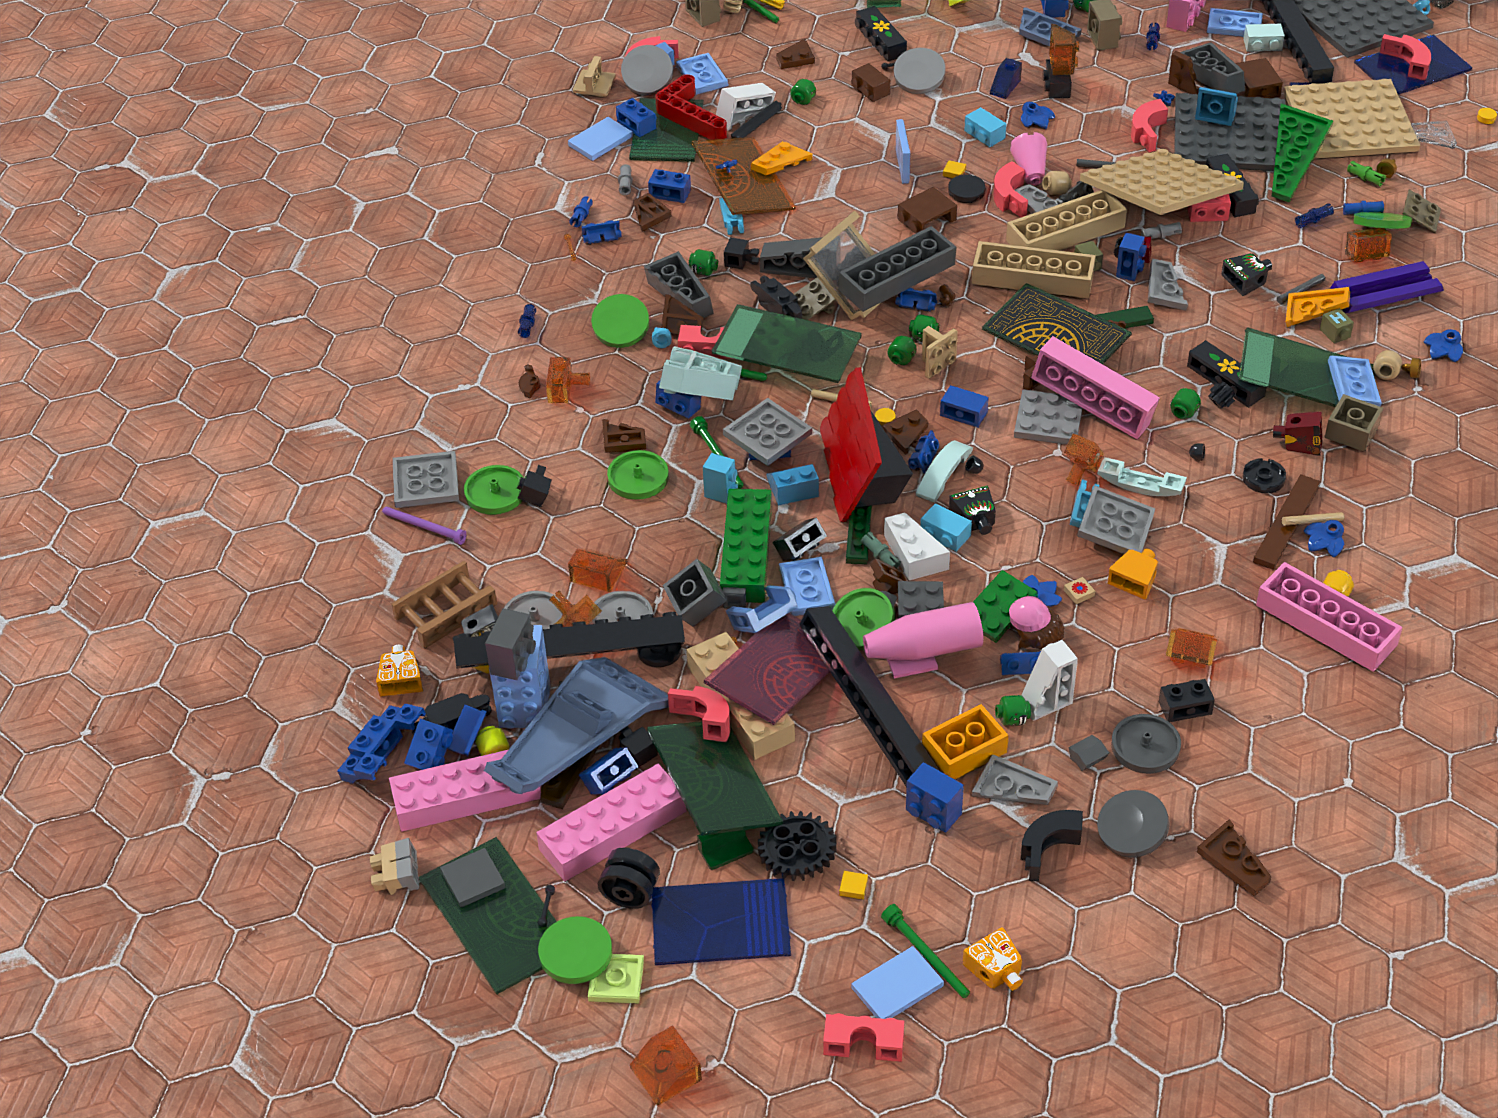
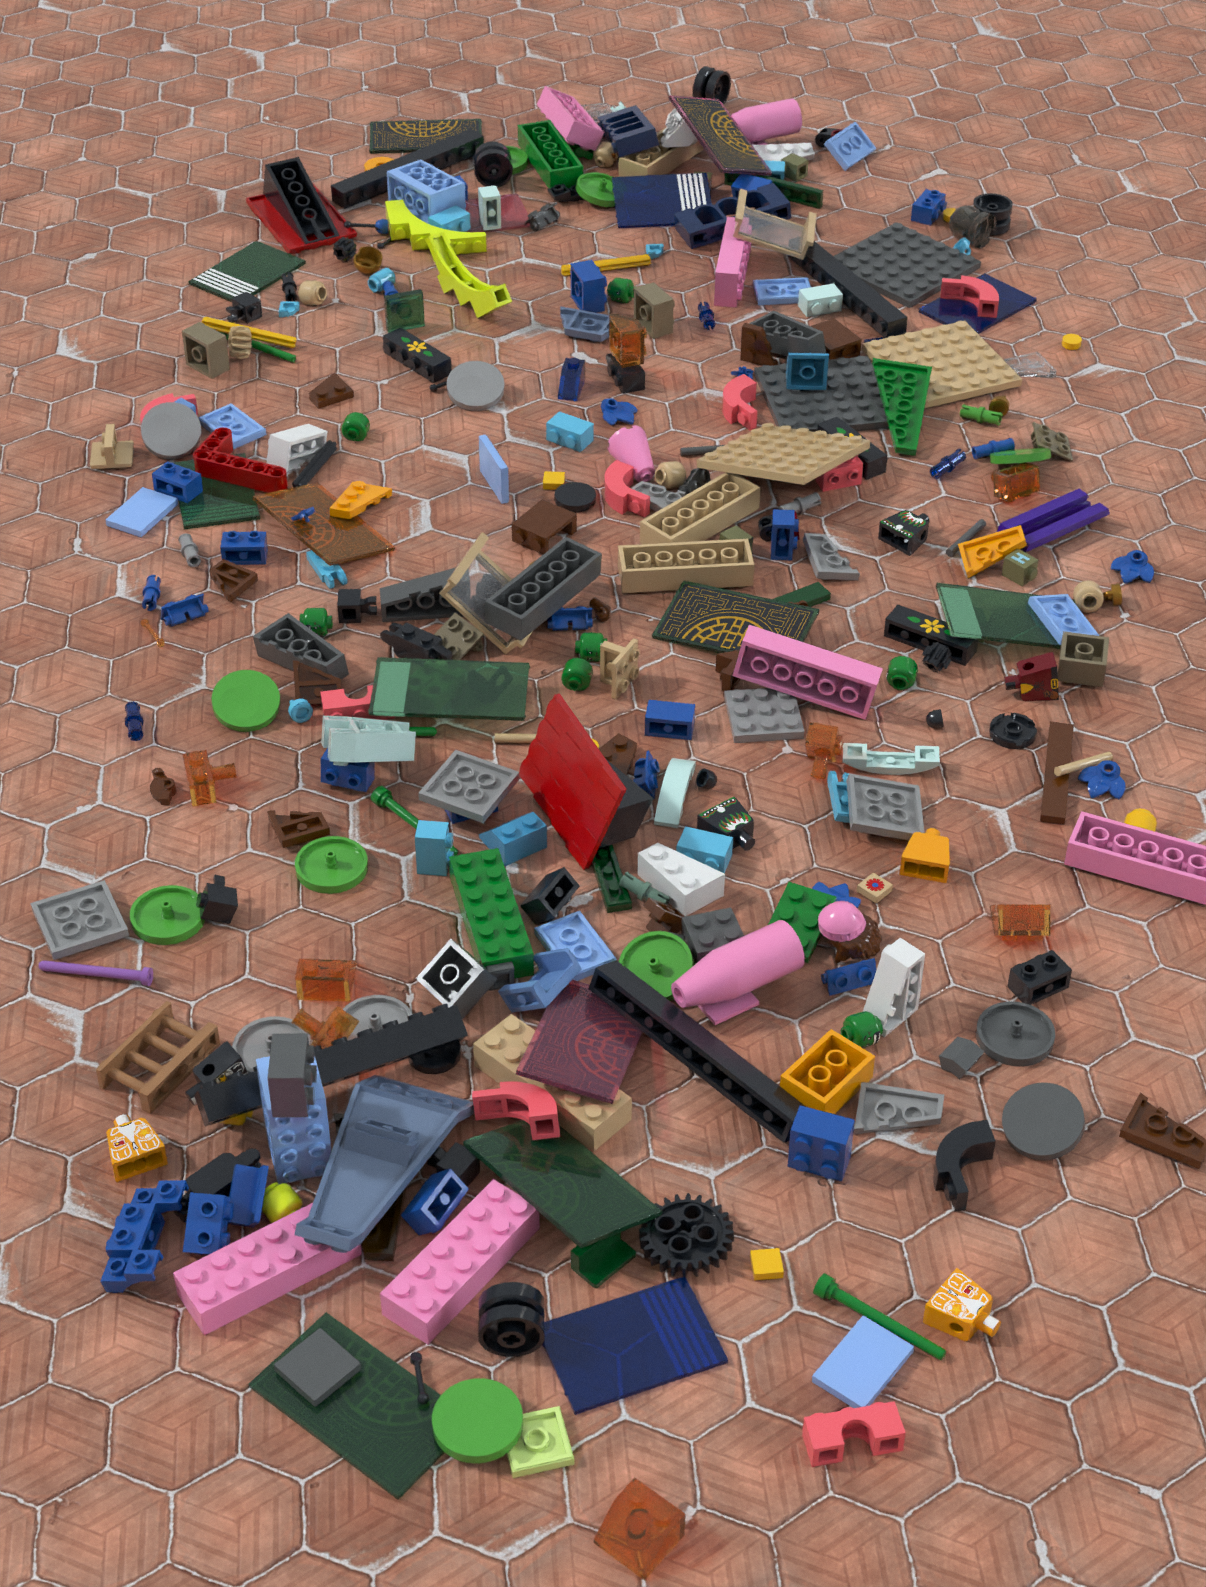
camera: 20 degrees left, 5 degrees down
hips [370,838,419,895] -> none
reddish brown brick [851,63,891,102] -> none

